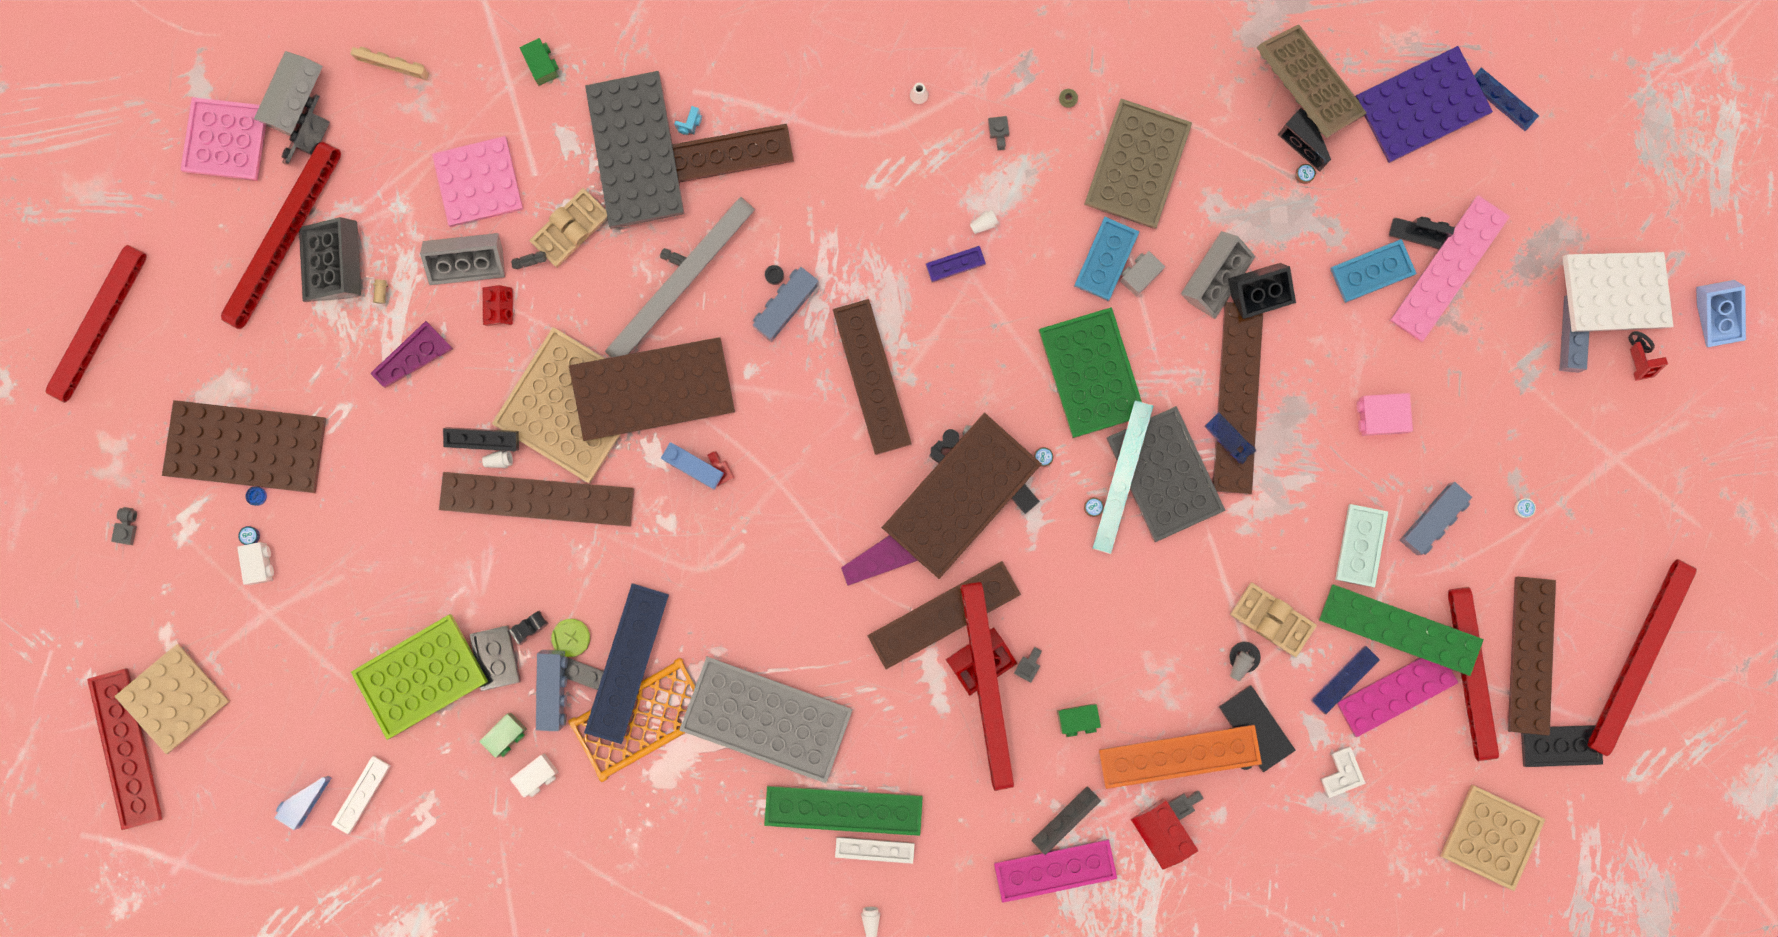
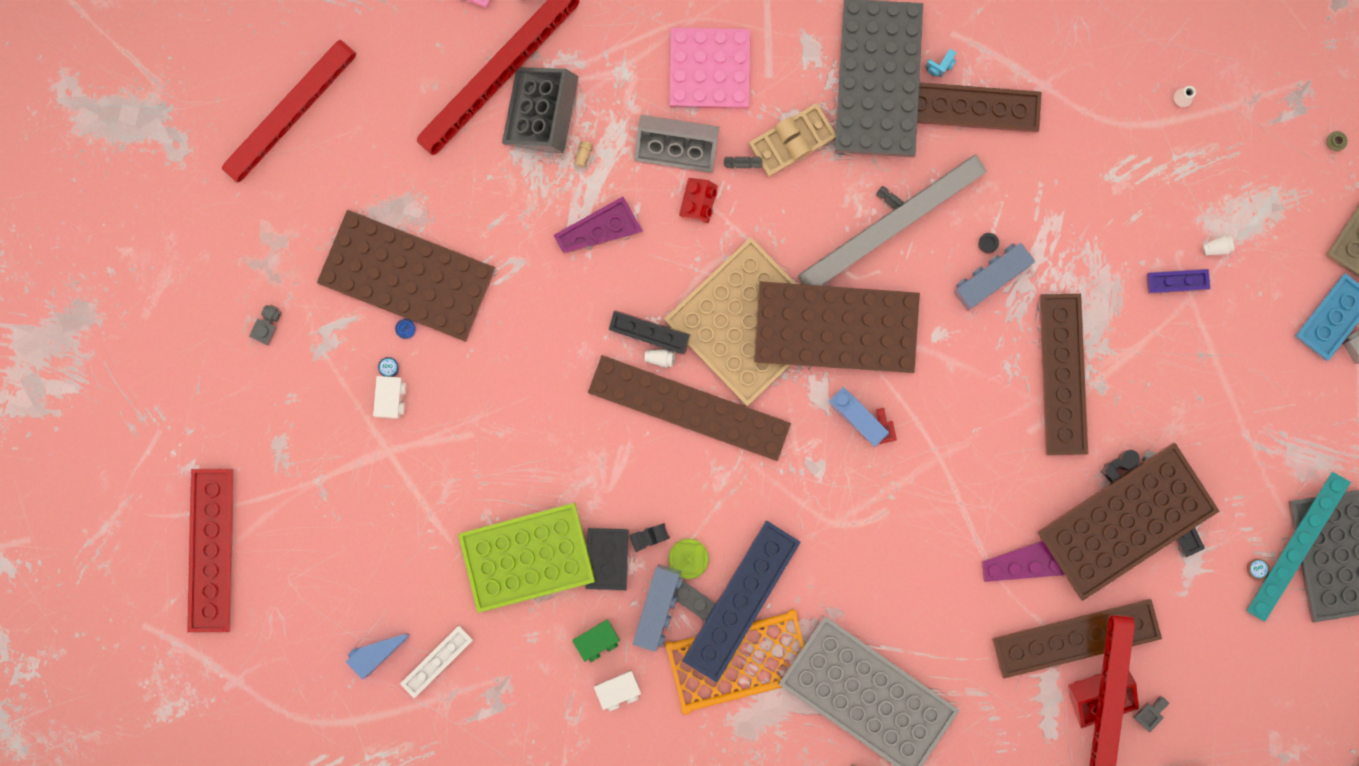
camera: 15 degrees right, 0 degrees up
tan plate [115,644,230,754] -> none
dark grey plate [988,116,1009,150] -> none
tile [1034,447,1053,467] -> none
green plate [1038,307,1142,439] -> none

